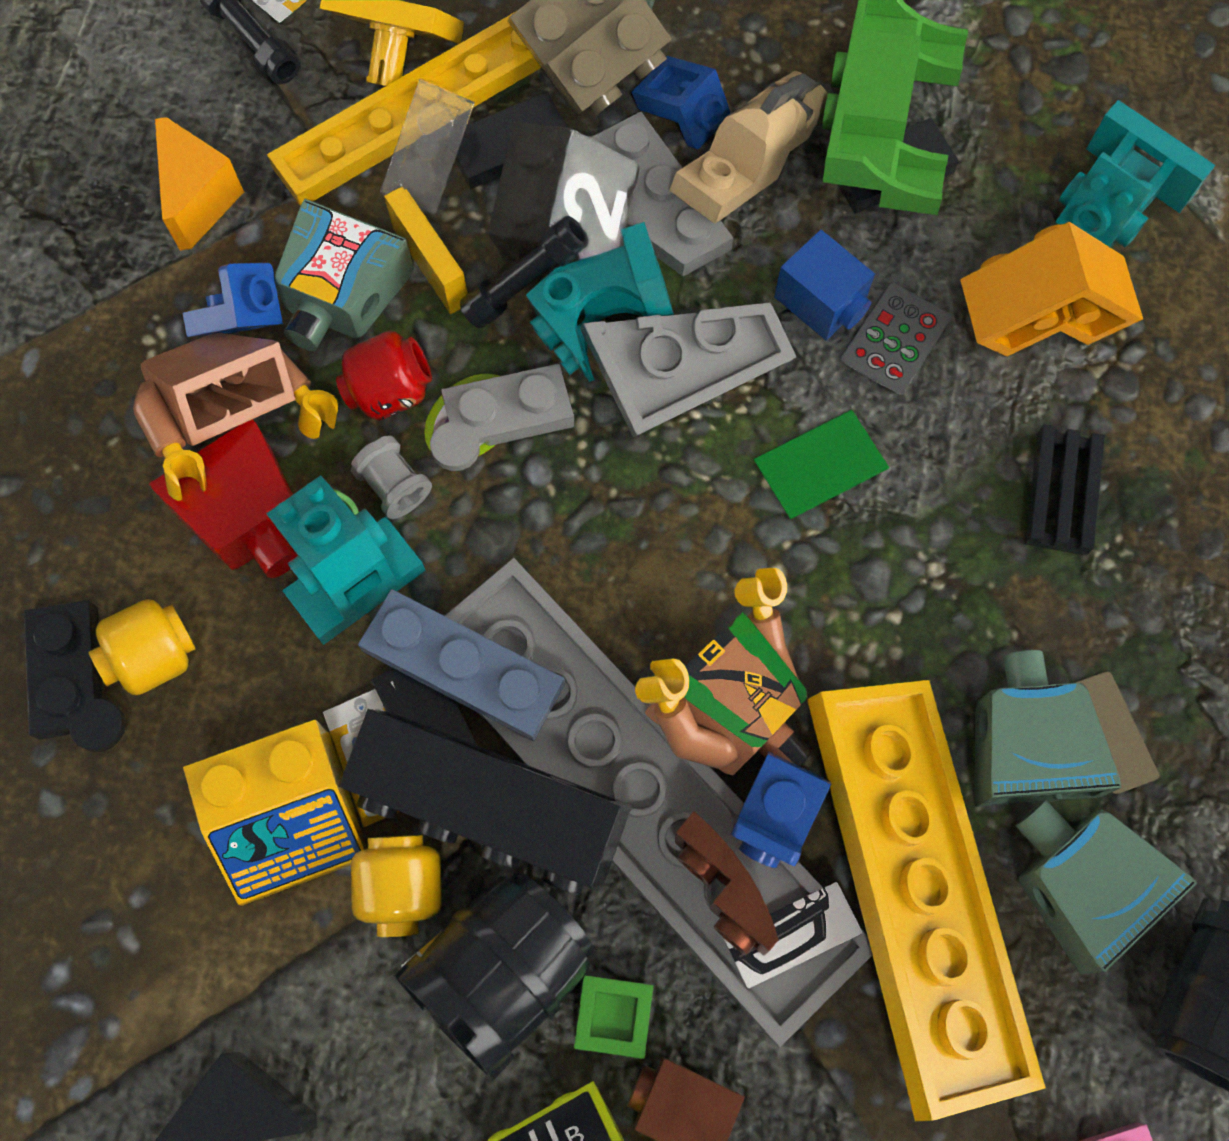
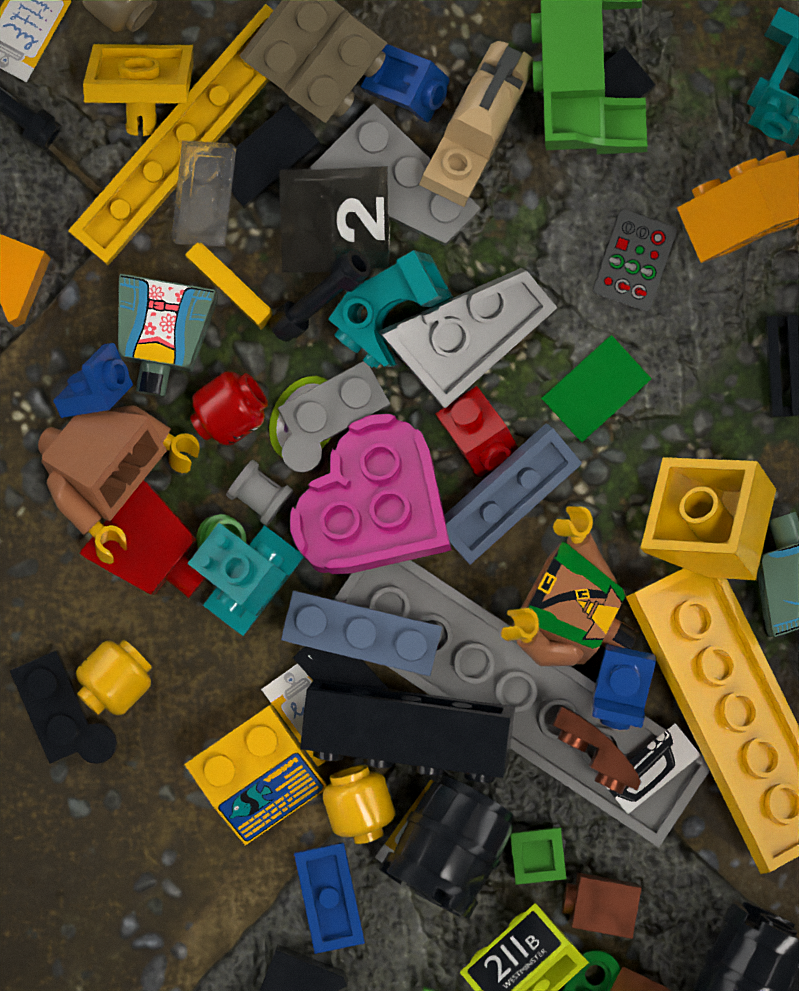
camera: 15 degrees left, 15 degrees up
blue brick [774,230,875,341] -> none
none -> dark pink plate [290,414,452,574]
none -> blue plate [294,842,365,954]
none -> red bracket [435,386,518,477]
none -> sand blue plate [444,423,582,565]
none -> yellow slope [641,457,776,580]

